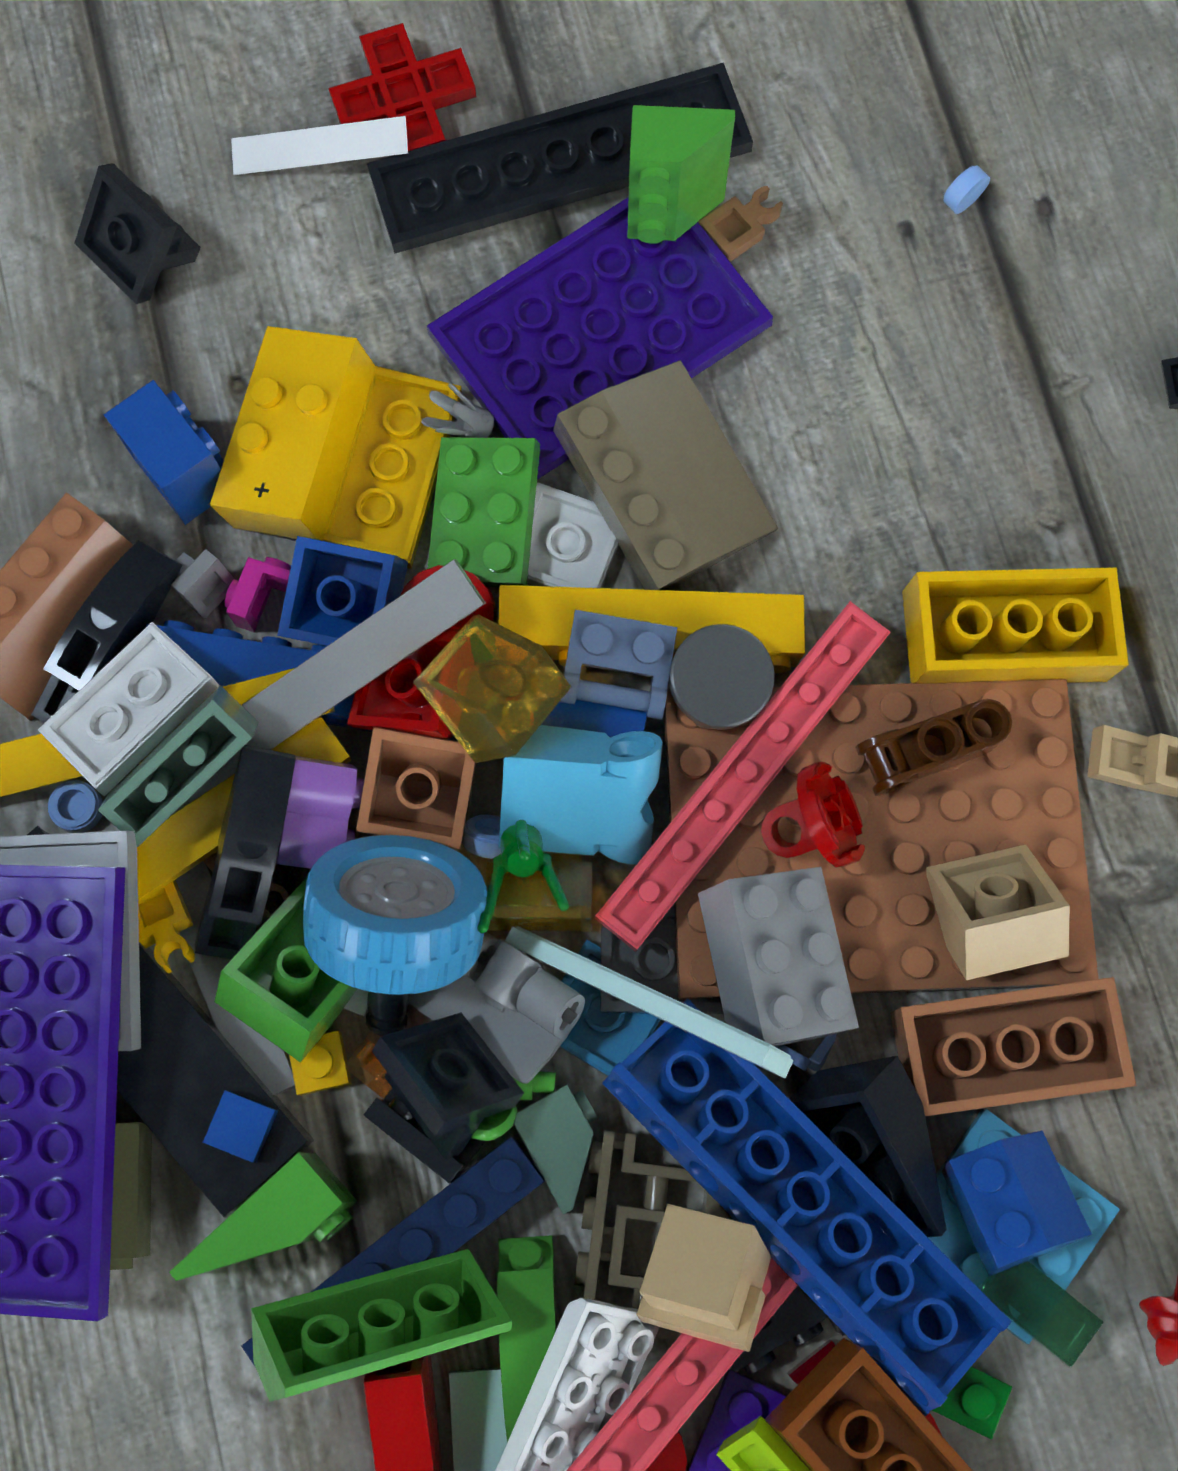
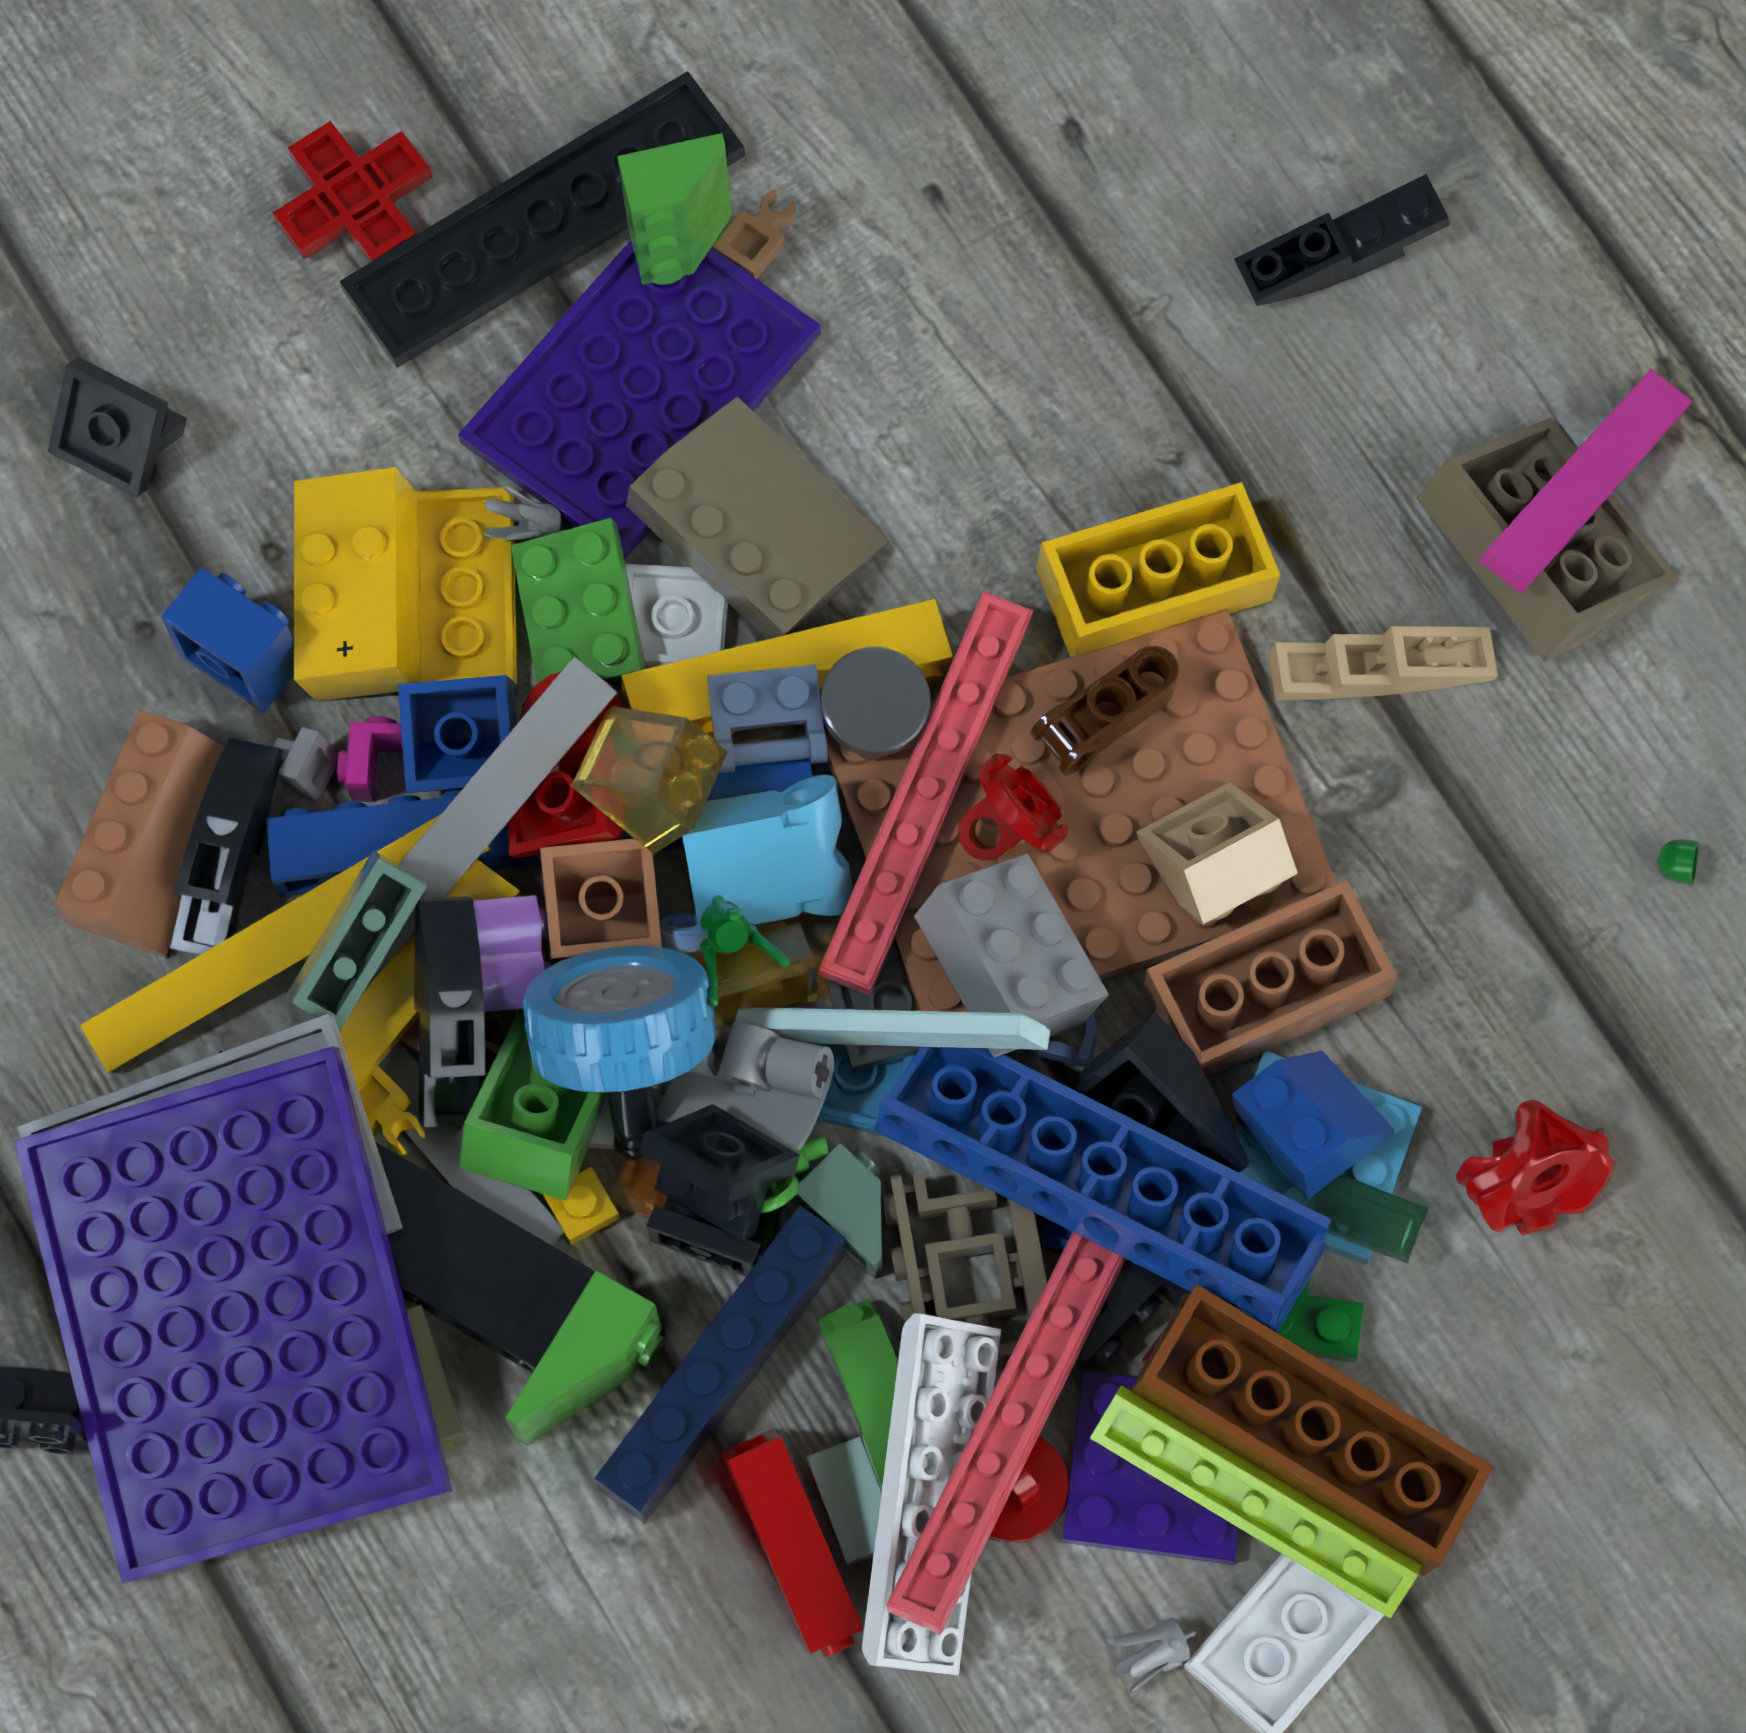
camera: 15 degrees left, 5 degrees down
white tile [38,622,220,796] -> none
light blue tile [48,780,103,833] -> none
blue tile [203,1090,278,1163] -> none
white sticker [231,116,408,175] -> none
bright green slope [251,1249,512,1402] -> none
tan plate [636,1204,771,1352] -> none
light blue tile [943,165,990,214] -> none

